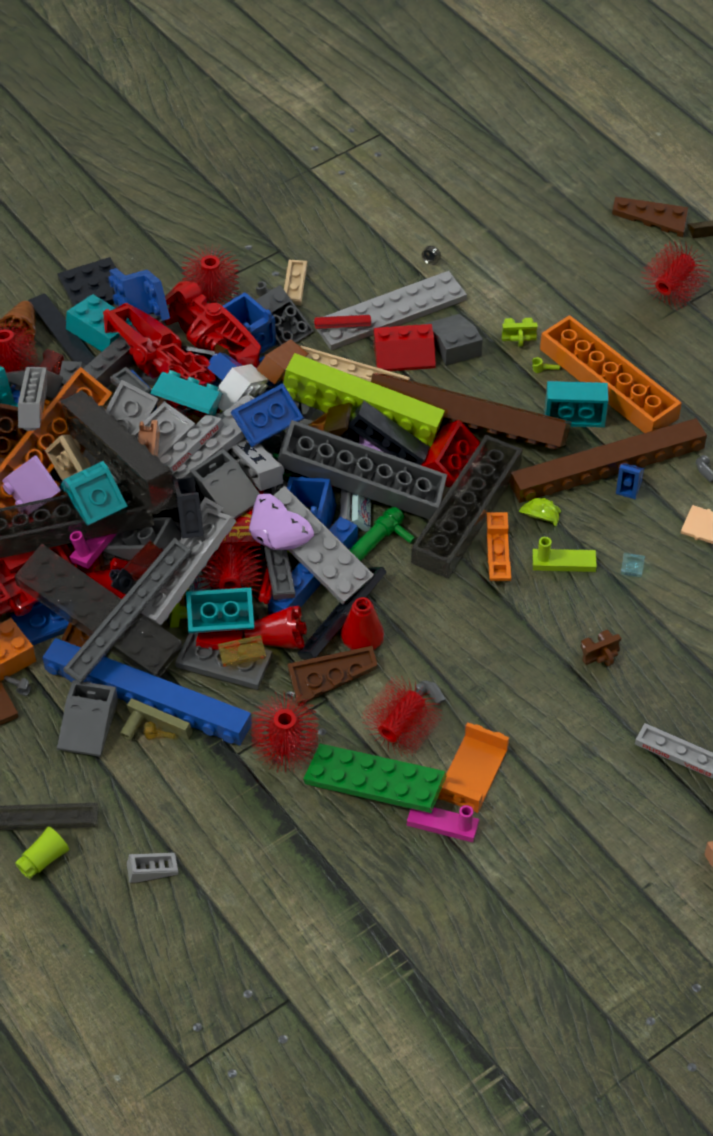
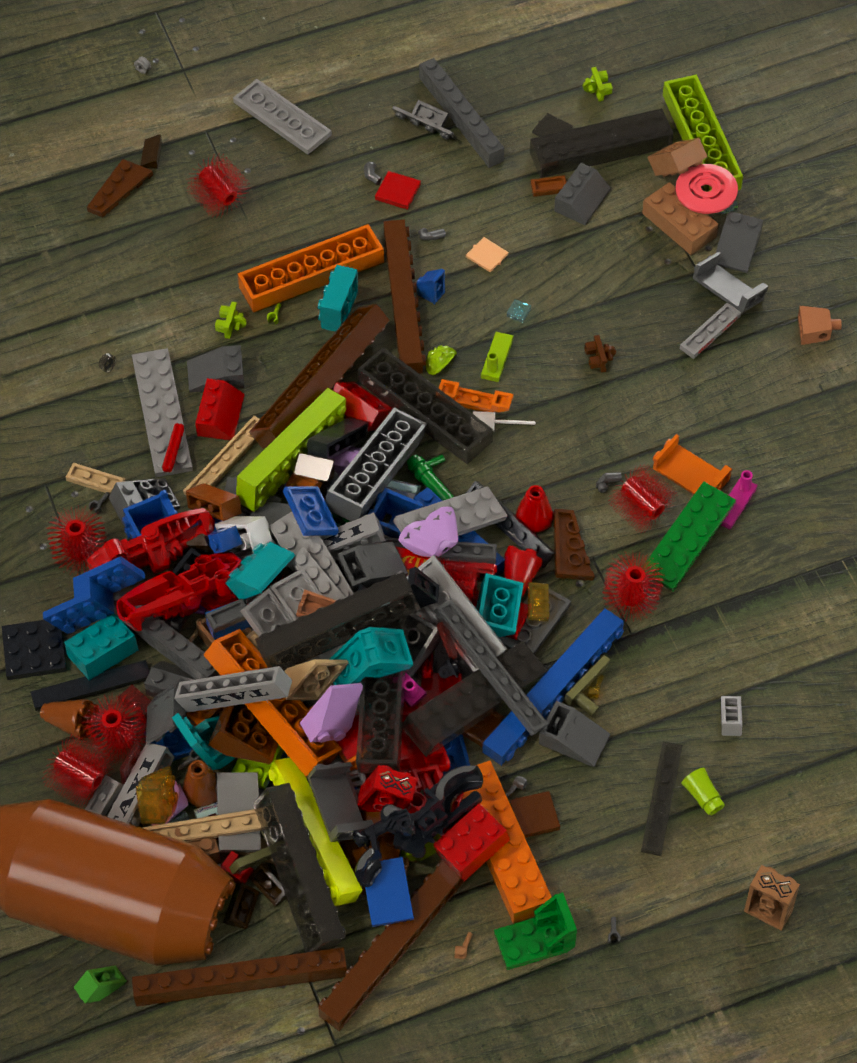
camera: 75 degrees left, 5 degrees up
none -> white piece [472,411,536,432]

